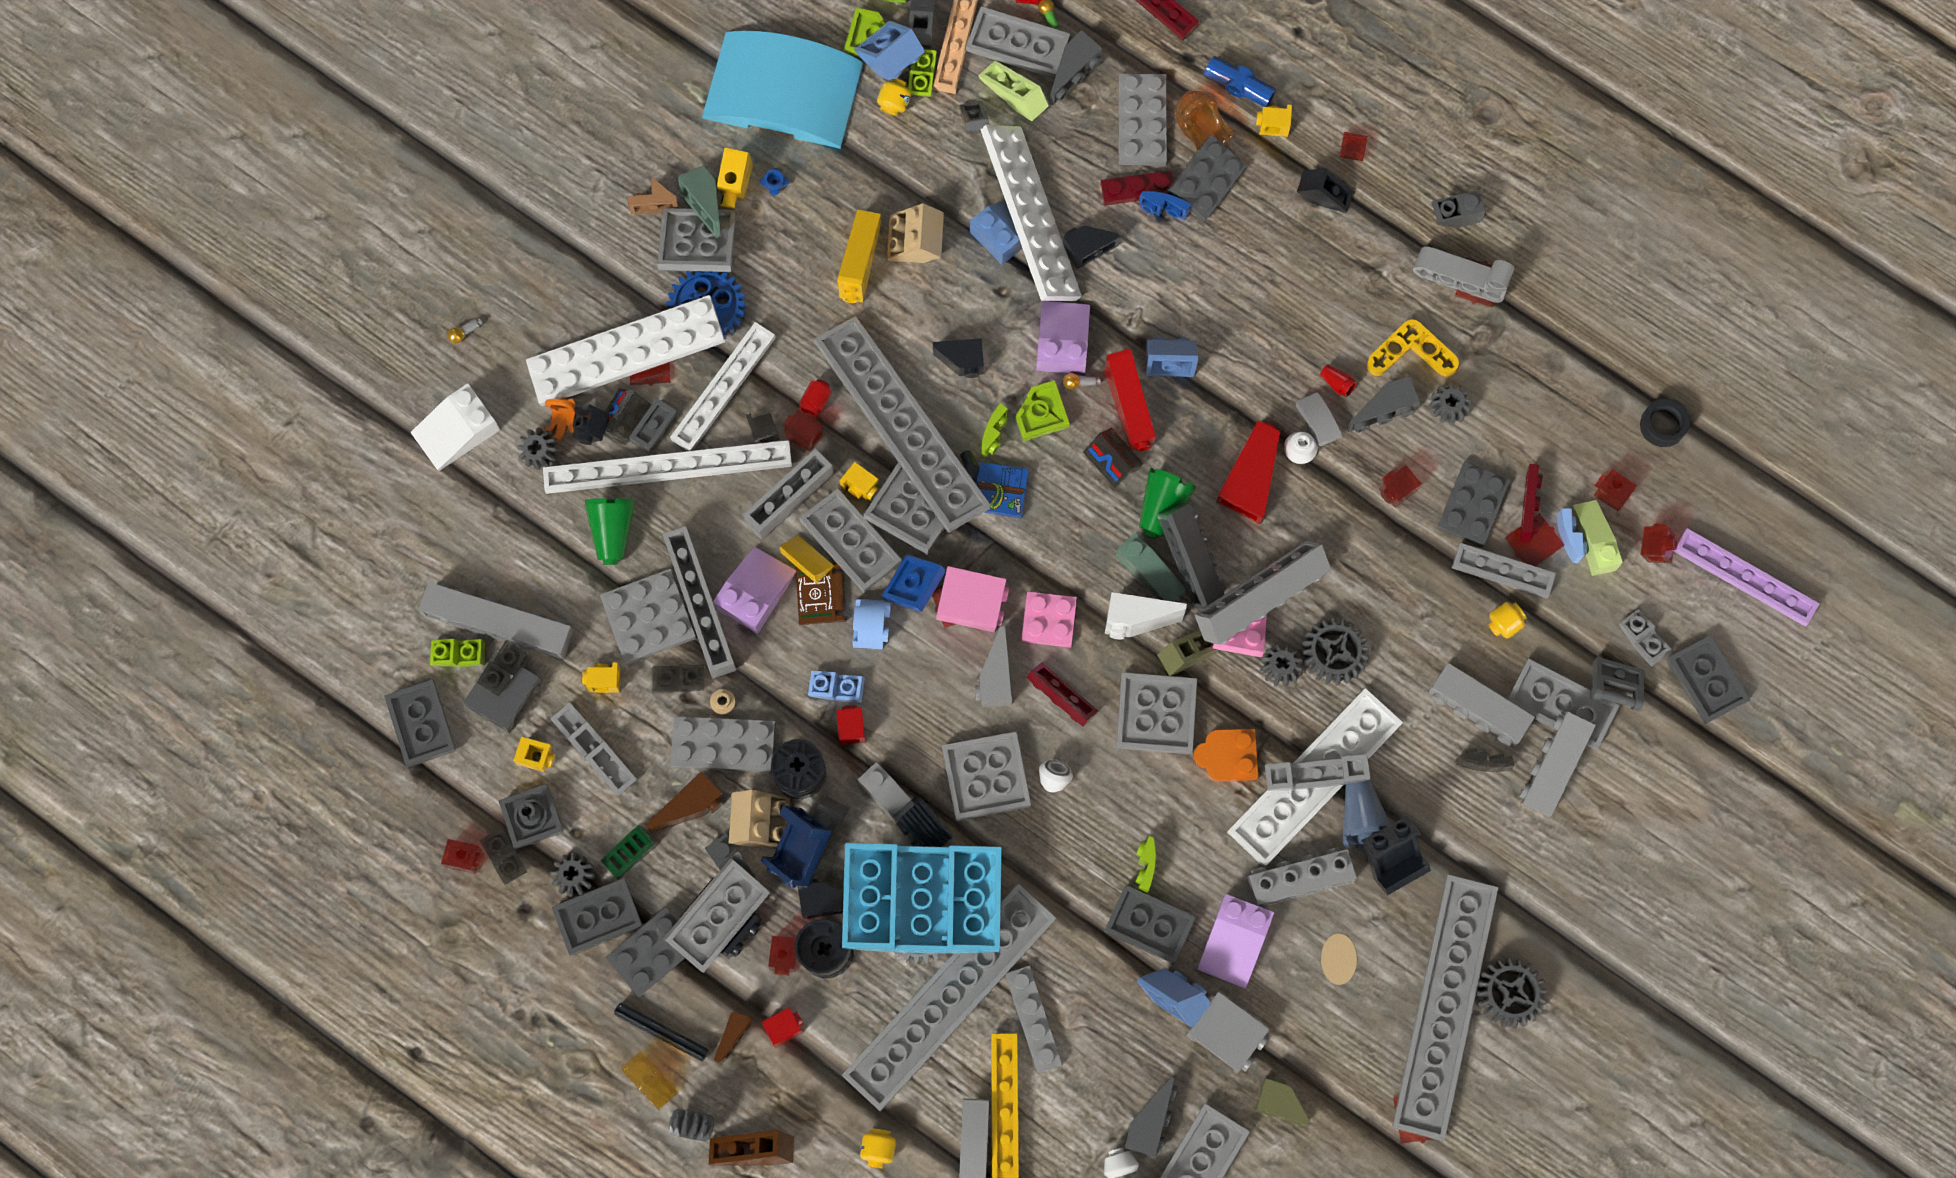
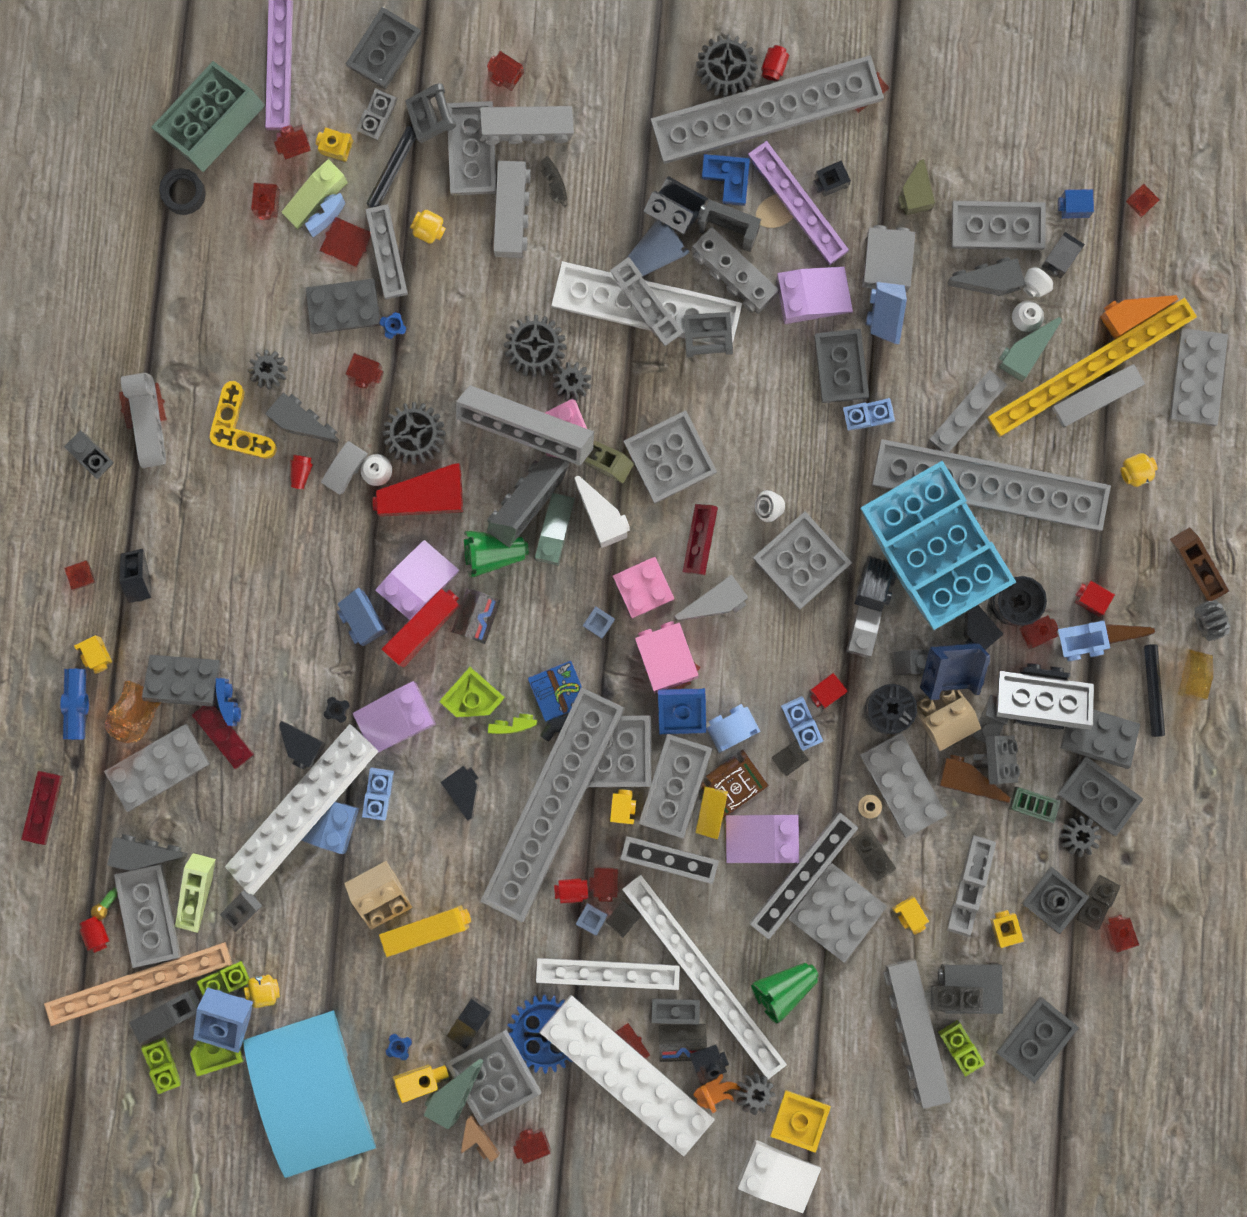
camera: 115 degrees left, 10 degrees up
piece [1063,373,1101,390] -> none
lime slope [1136,836,1156,894] -> none
orange plate [1193,729,1258,782] -> none
dark red plate [1519,464,1543,542] -> none
none -> sand green slope [151,61,265,172]
none -> yellow brick [316,127,353,162]
none -> black plate [324,697,350,723]
none -> light blue slope [362,768,394,821]
none -> black axle [367,126,416,208]
none -> lavender slope [376,540,459,620]
none -> blue plate [379,312,406,339]
none -> dark grey gear [383,402,446,465]
none -> black slope [446,996,493,1049]
none -> clear red brick [487,51,524,91]
none -> clear red brick [513,1128,551,1164]
none -> sand blue plate [576,903,608,936]
none -> sand blue plate [583,606,615,639]
none -> dark grey plate [684,312,733,358]
none -> dark grey panel [697,200,761,252]
none -> blue plate [702,154,750,206]
none -> lavender plate [748,141,849,265]
none -> red brick [761,45,790,82]
none -> yellow plate [770,1090,831,1153]
none -> clear smoke panel [772,741,809,777]
none -> black brick [813,160,851,197]
none -> light blue slope [843,398,895,431]
none -> dark grey plate [973,735,1020,784]
none -> sand green slope [999,317,1063,382]
none -> white cone [1012,301,1044,332]
none -> light blue cylinder [1058,621,1110,662]

